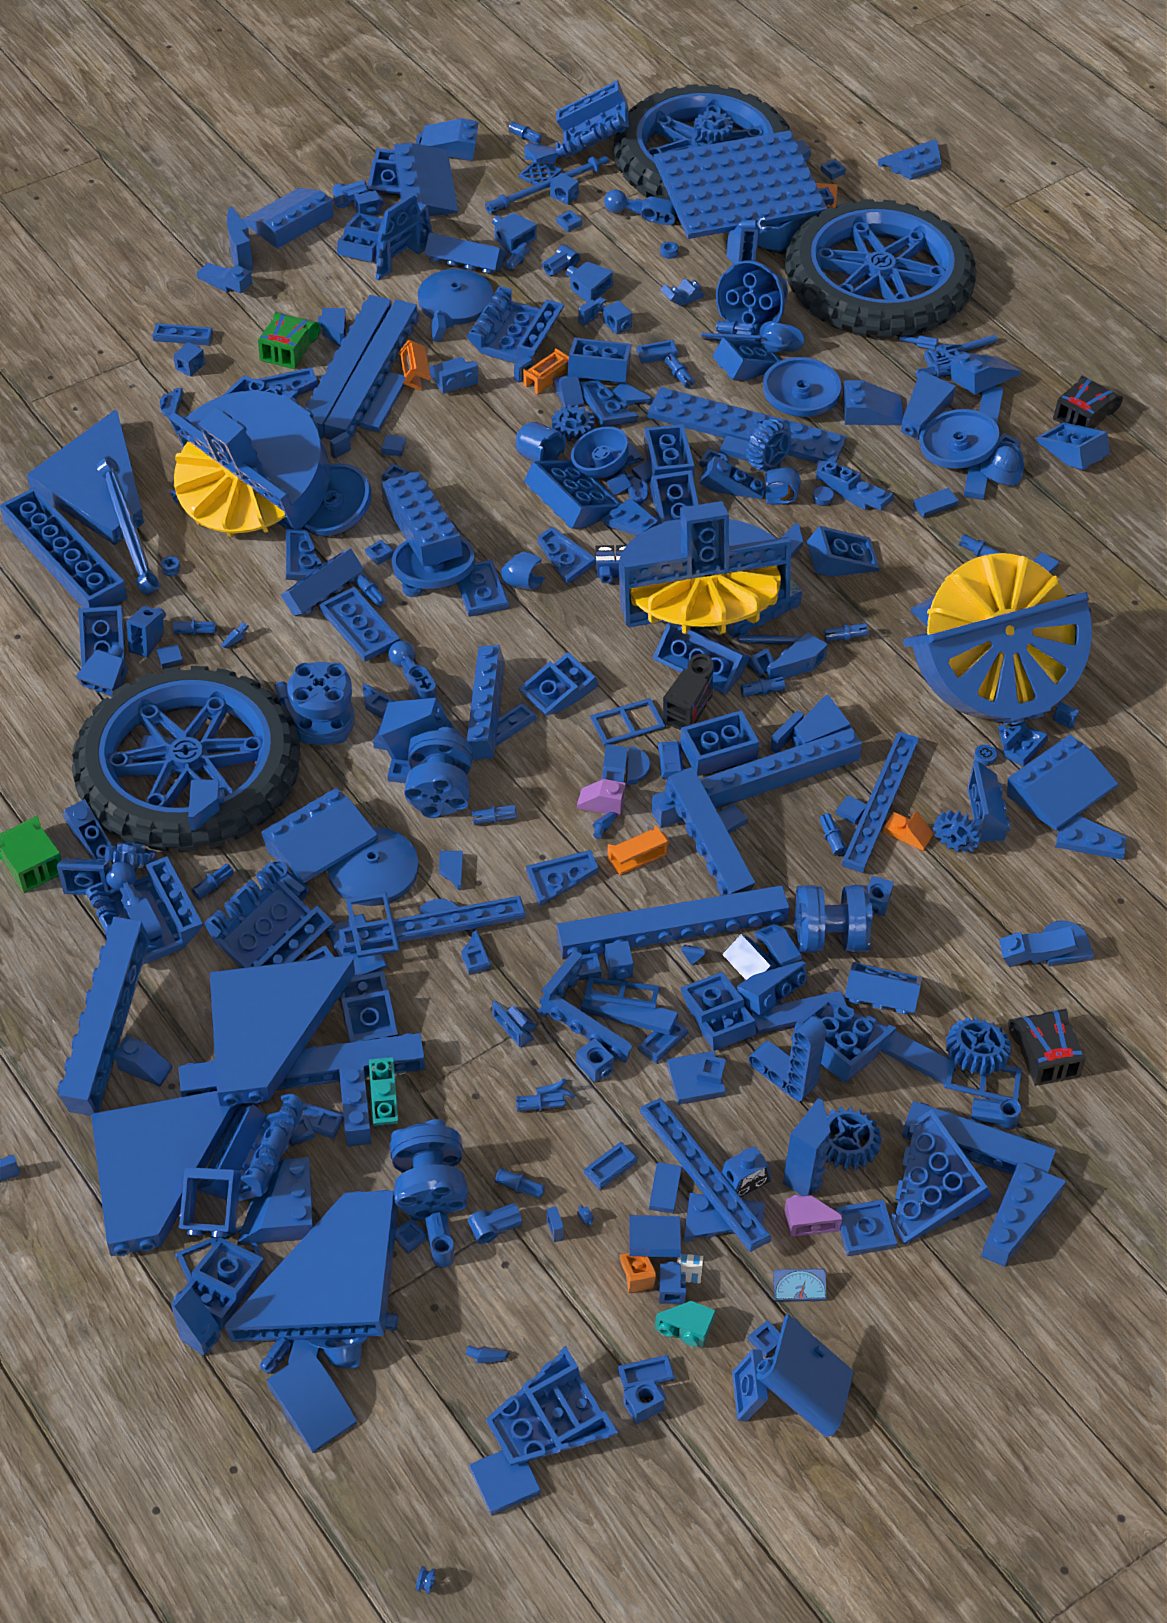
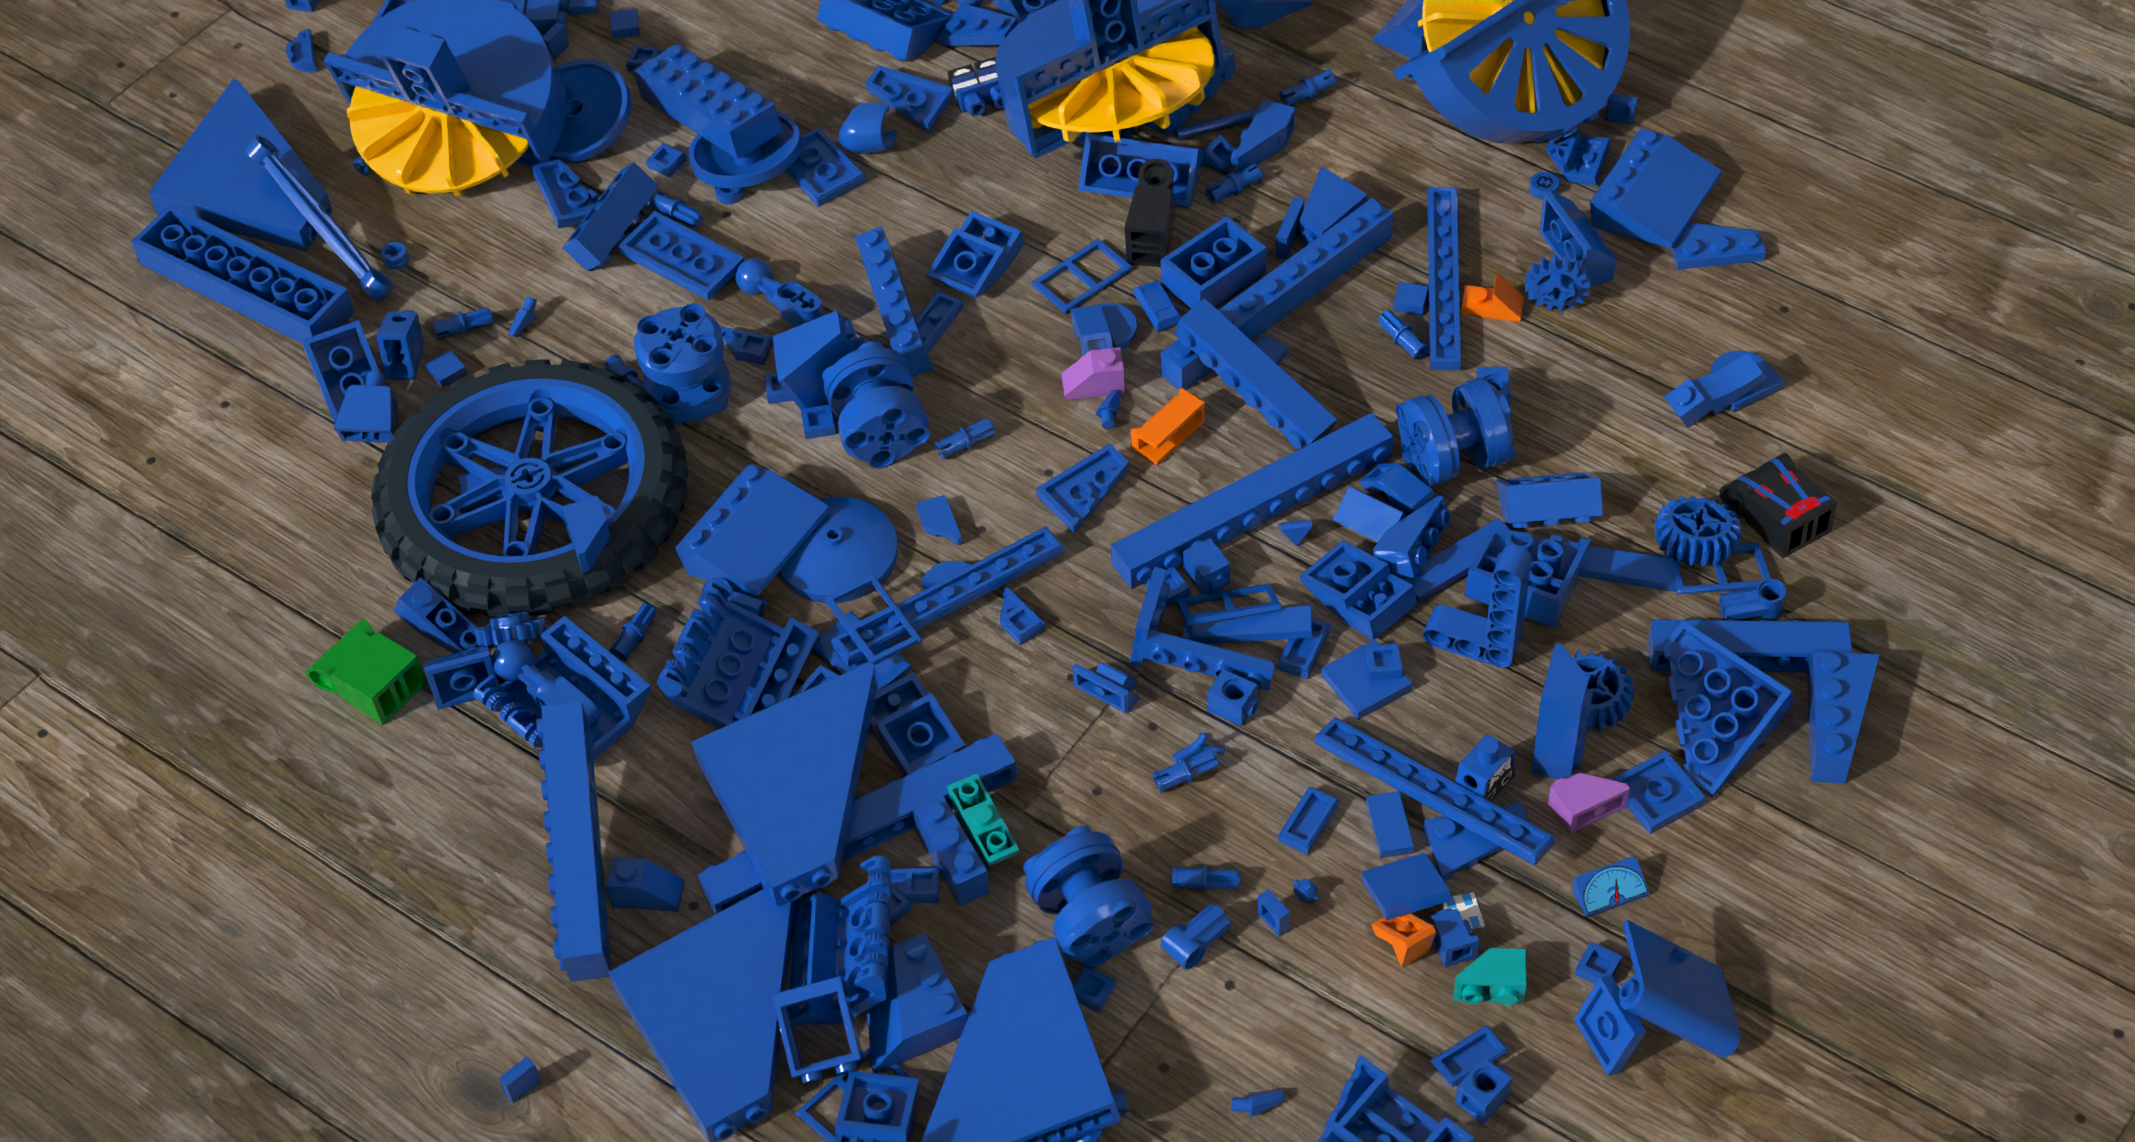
camera: 15 degrees left, 0 degrees up
blue piece [425,1212,454,1267] -> none

